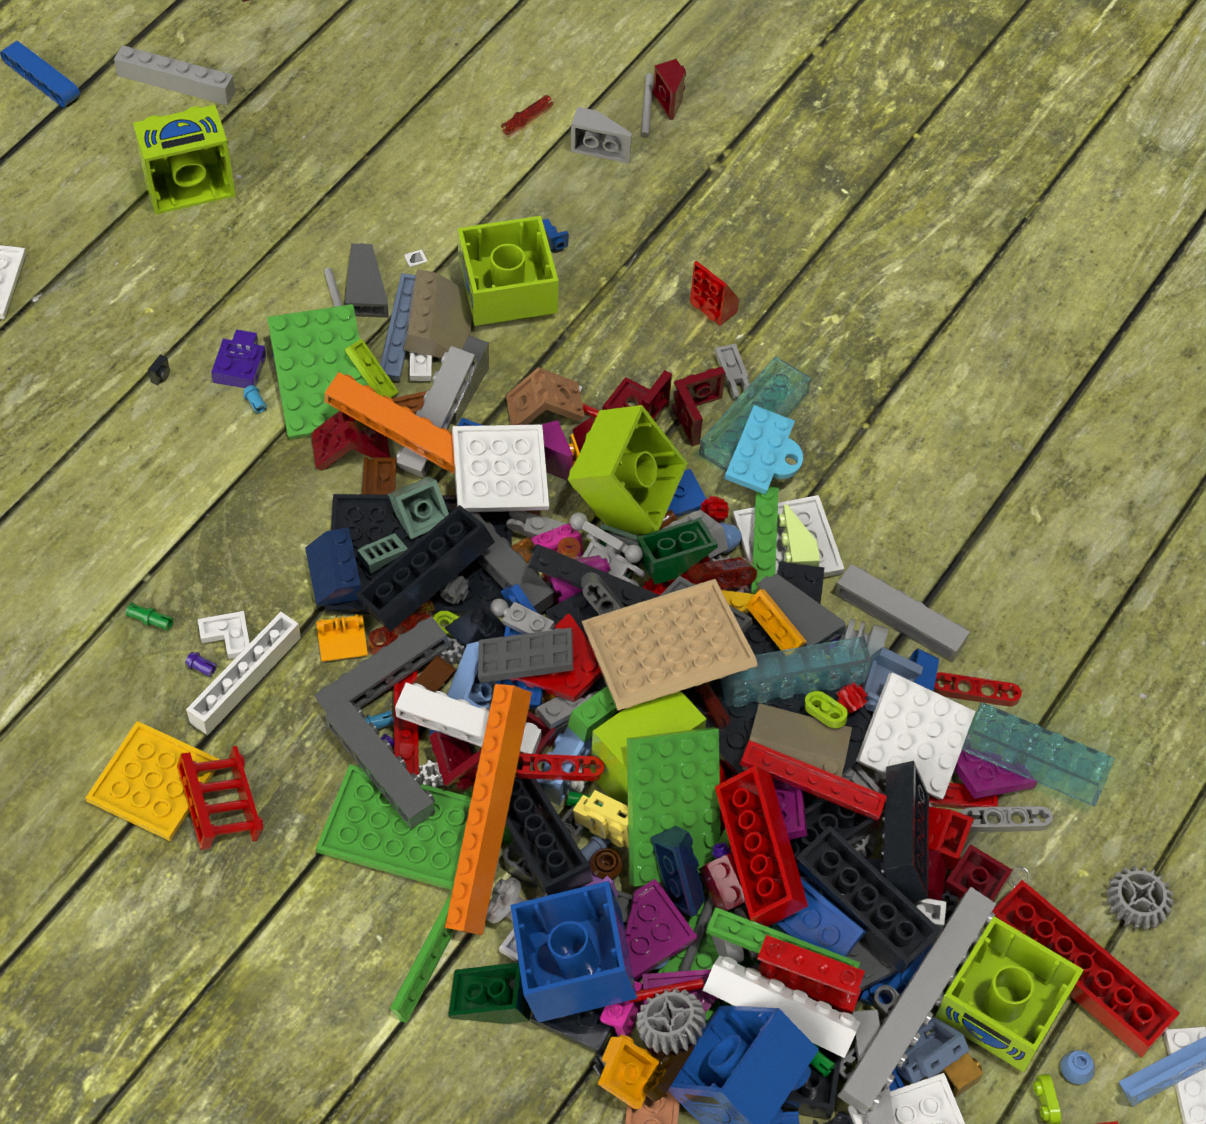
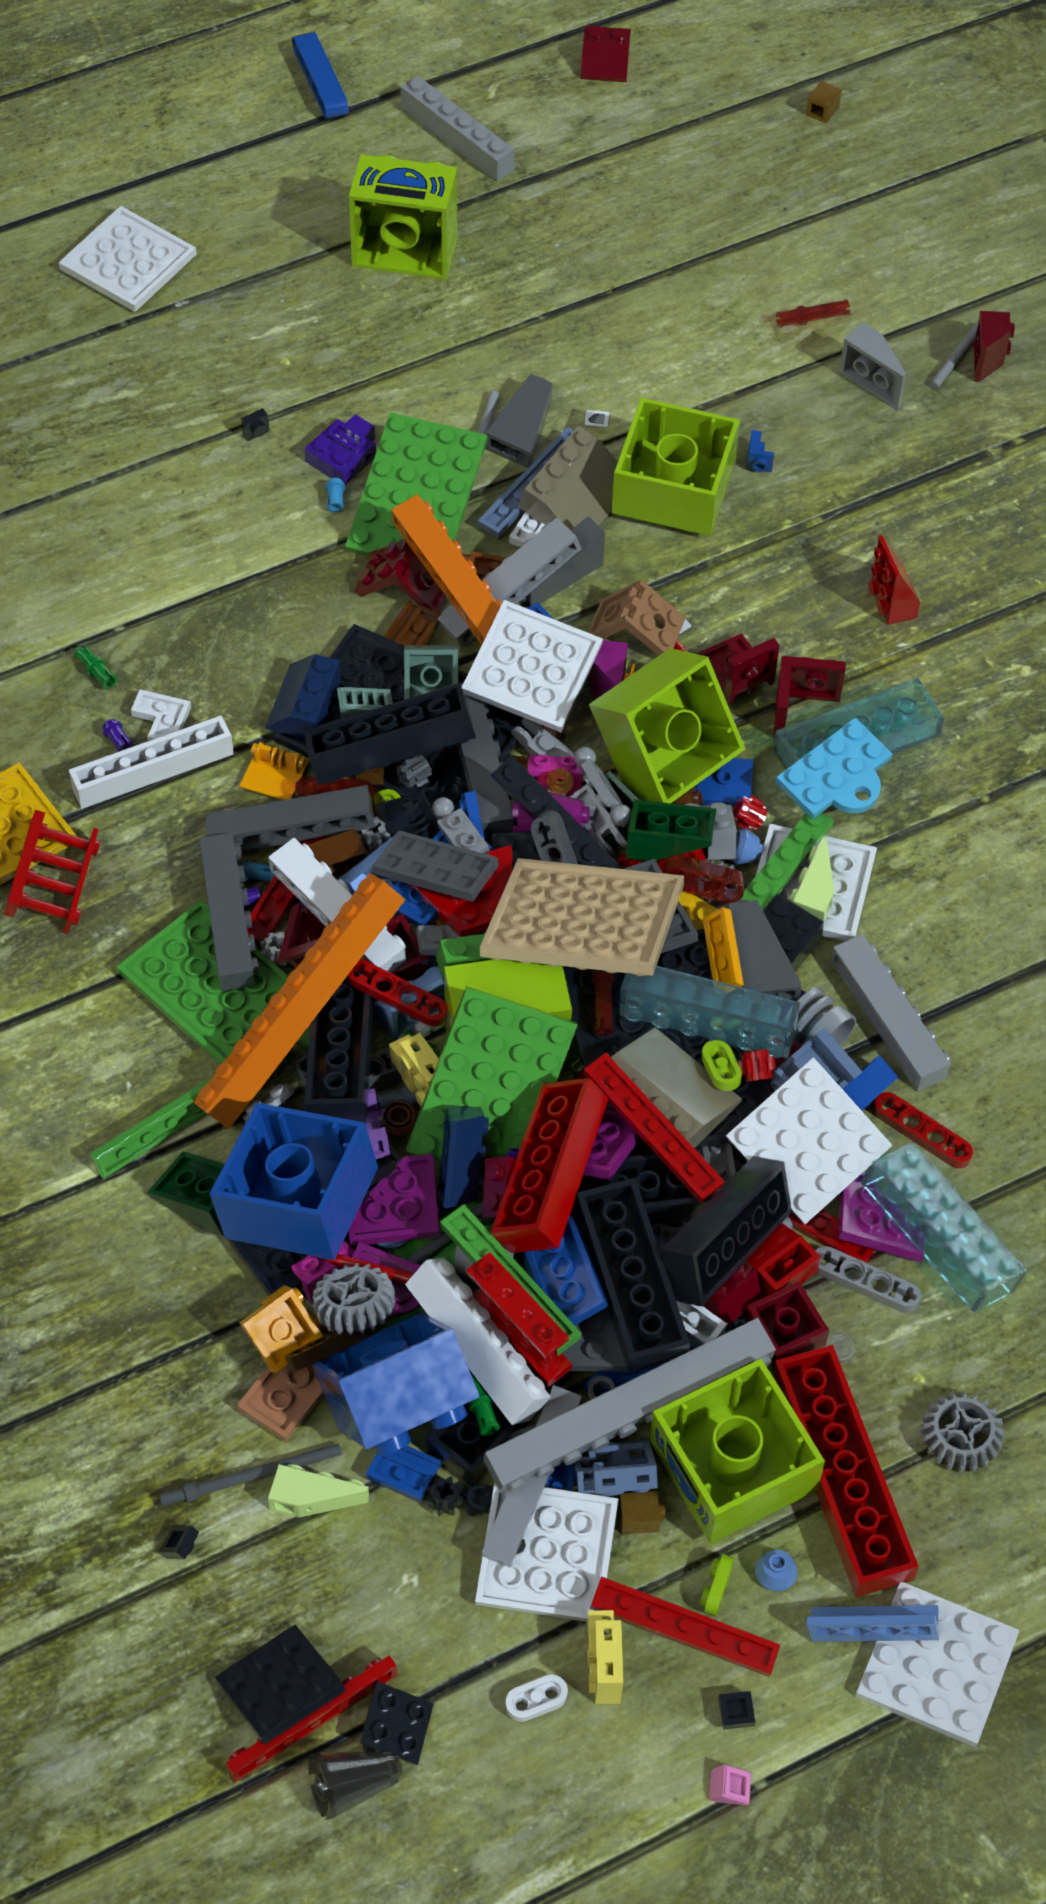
camera: 30 degrees right, 0 degrees up
lime tile [345,338,399,398] -> none
light grey hinge [714,344,751,399] -> none

